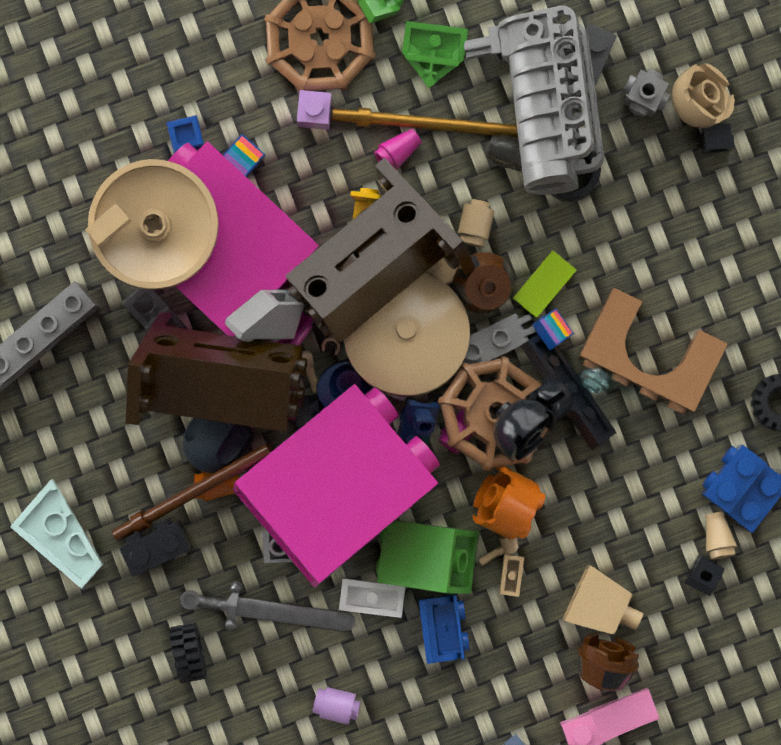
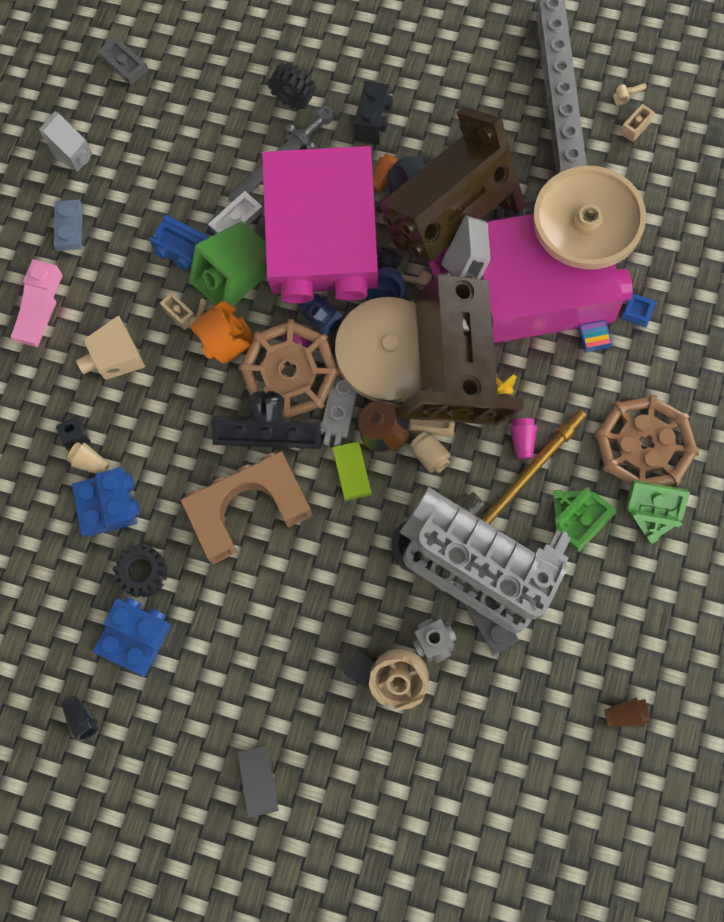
camera: 130 degrees right, 15 degrees down
light aqua wing [10,479,104,589] -> none
tan piece [85,204,131,247] -> none
reddish brown bar [112,443,273,541] -> none
lavender brick [297,90,332,130] -> none
lavender brick [312,687,361,725] -> none
black cylinder [493,399,557,462] -> none
tile [532,308,574,350] -> none
reddish brown cone [578,633,639,691] -> none
clear light blue plate [580,367,611,393] -> none

